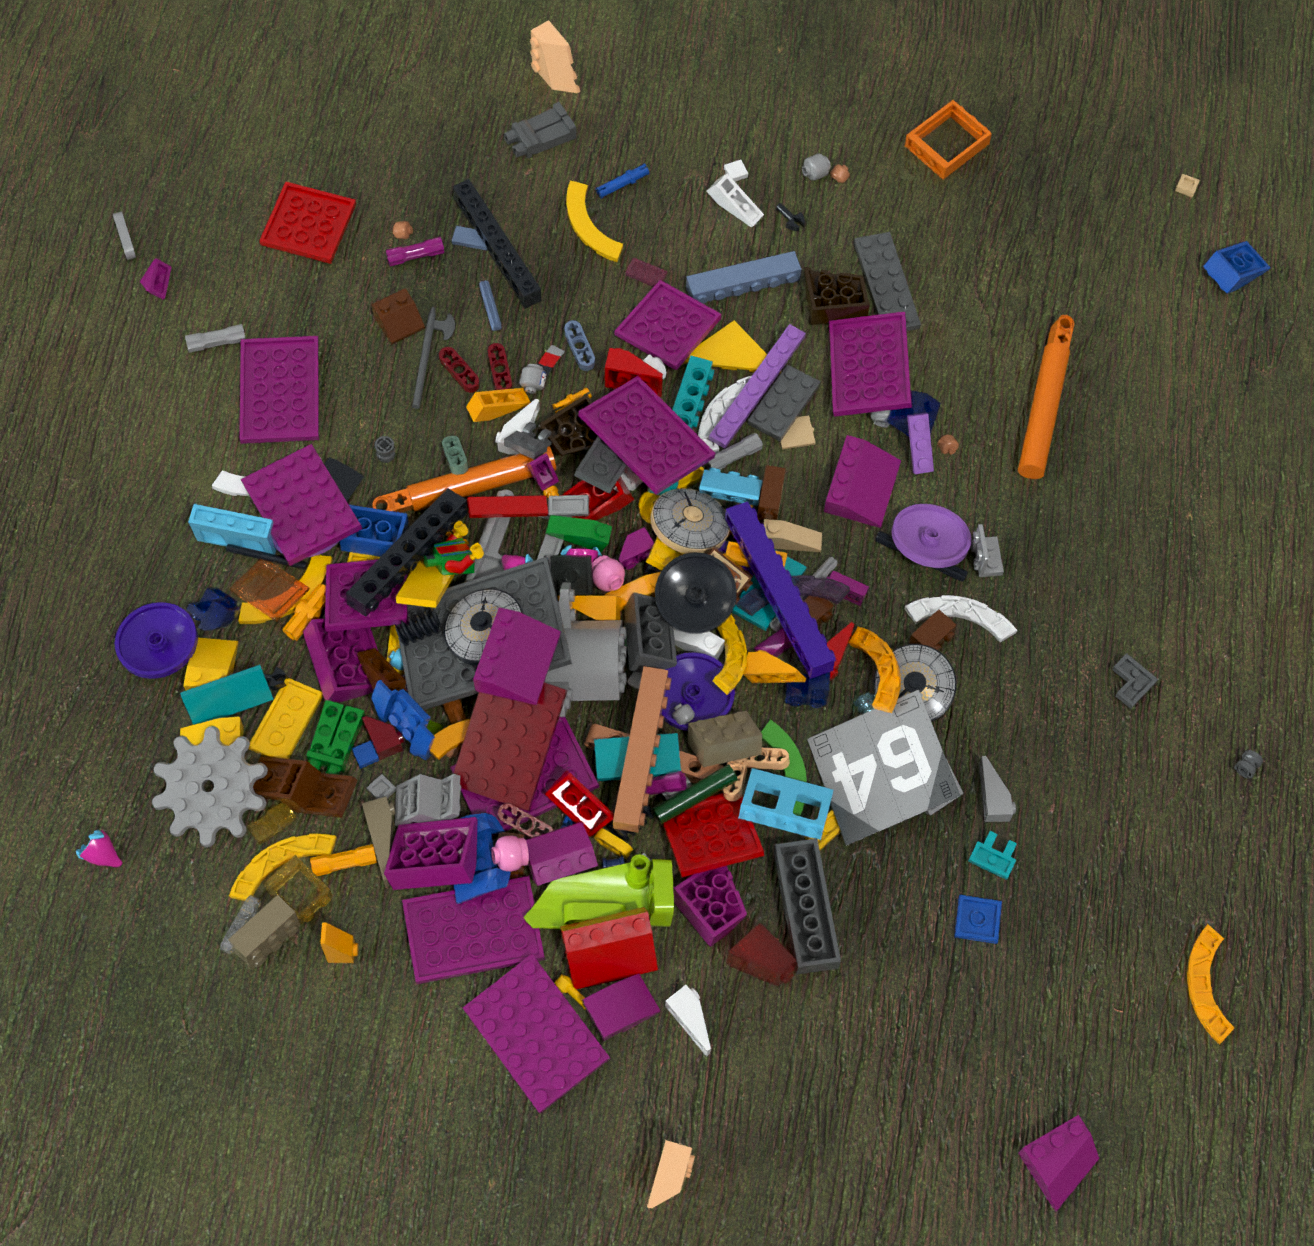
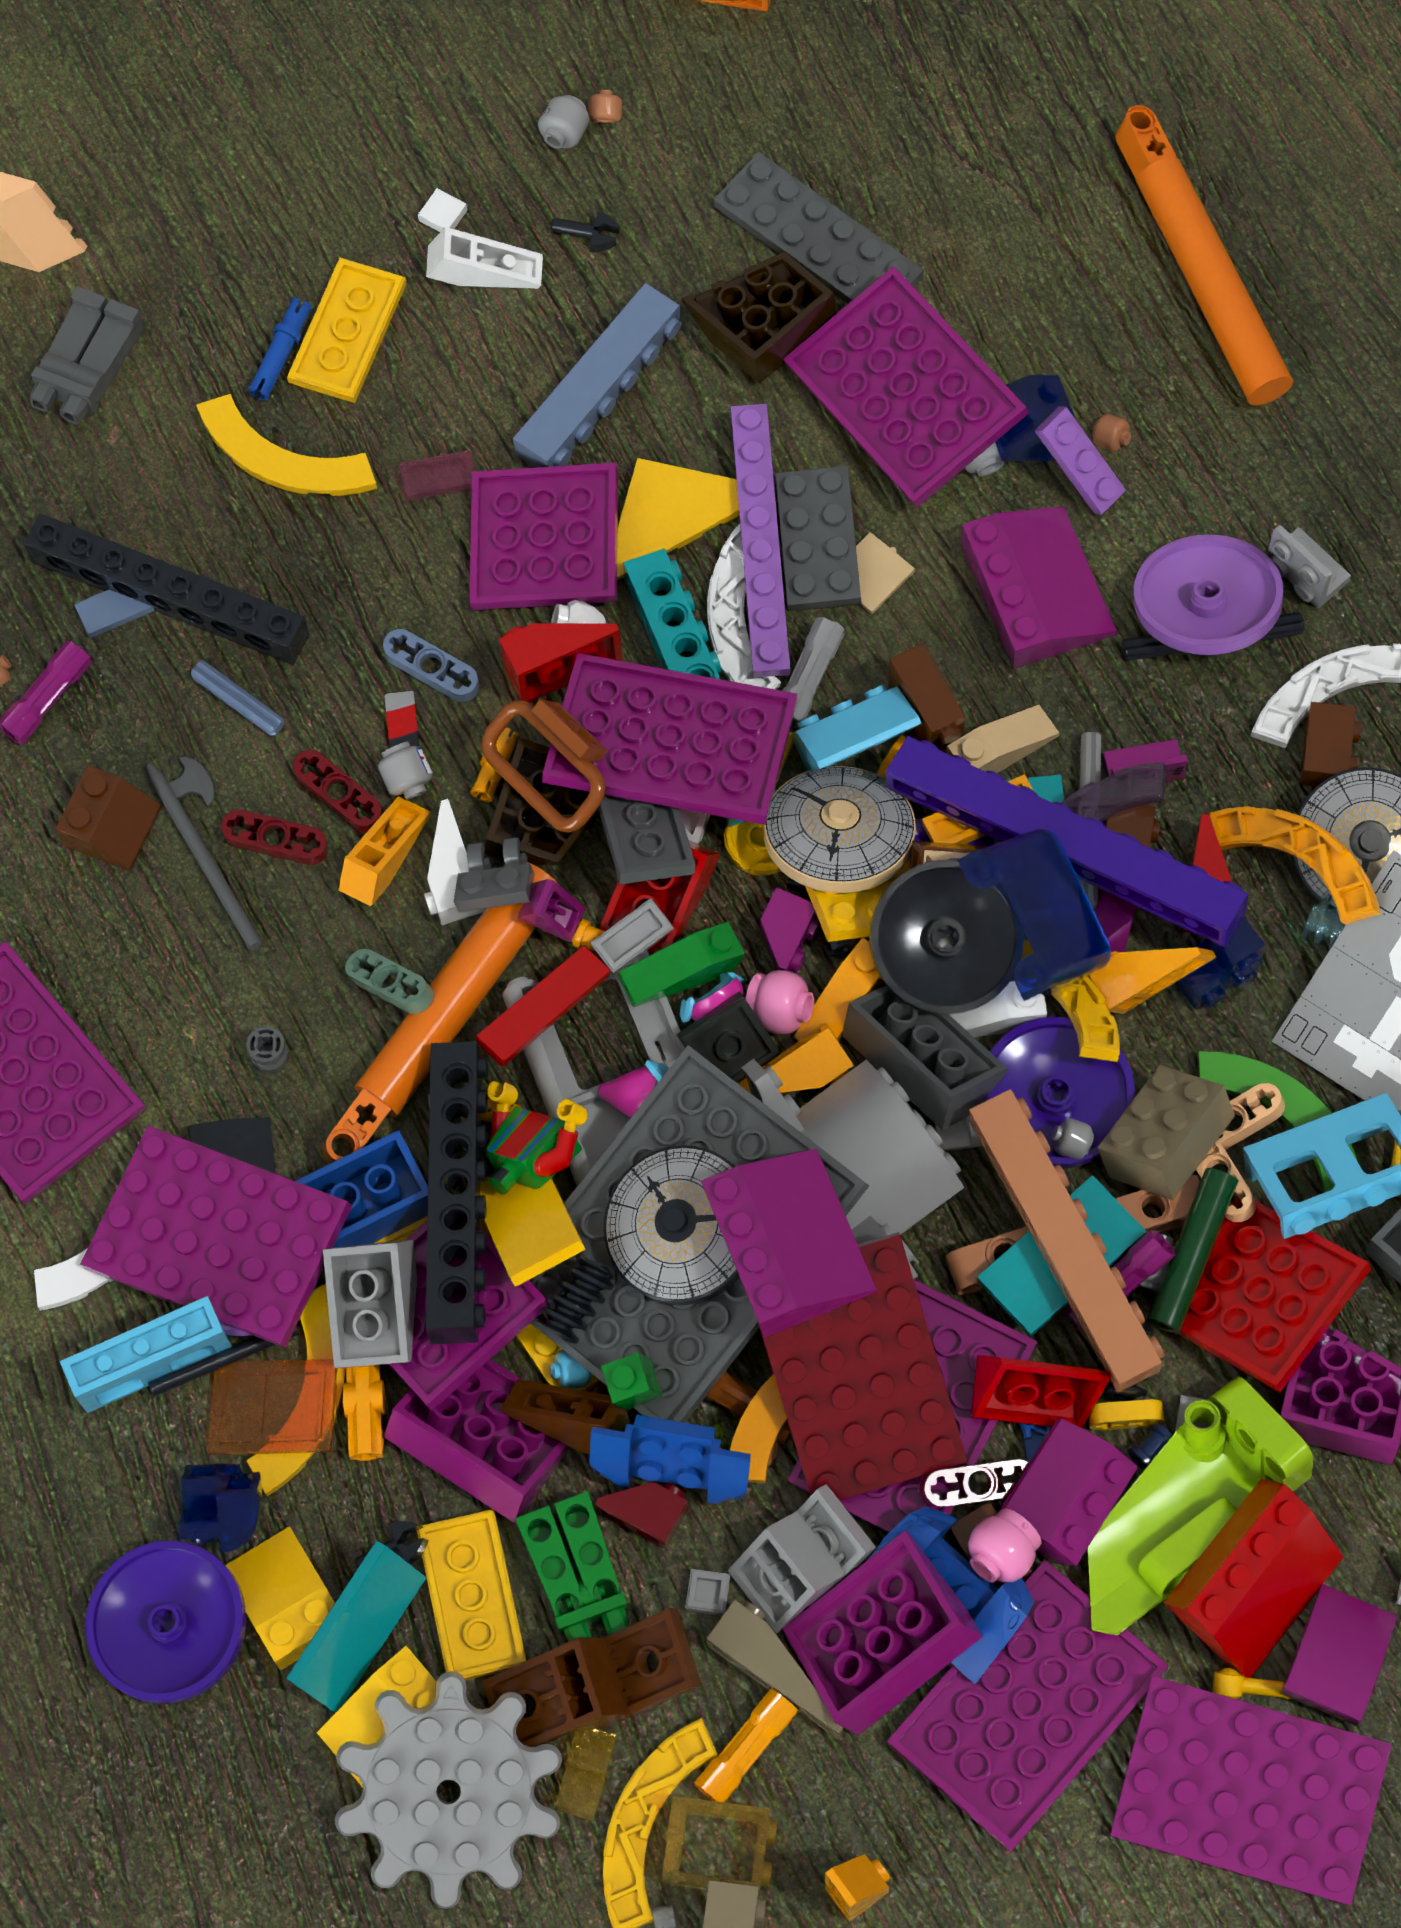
camera: 30 degrees left, 5 degrees up
blue tile [352,741,379,769] -> none
none -> yellow tile [287,257,407,403]
none -> light grey slope [323,1240,417,1368]
none -> dark orange bar [481,699,608,833]
none -> green brick [601,1352,663,1410]
none -> clear blue windscreen [957,829,1111,1001]

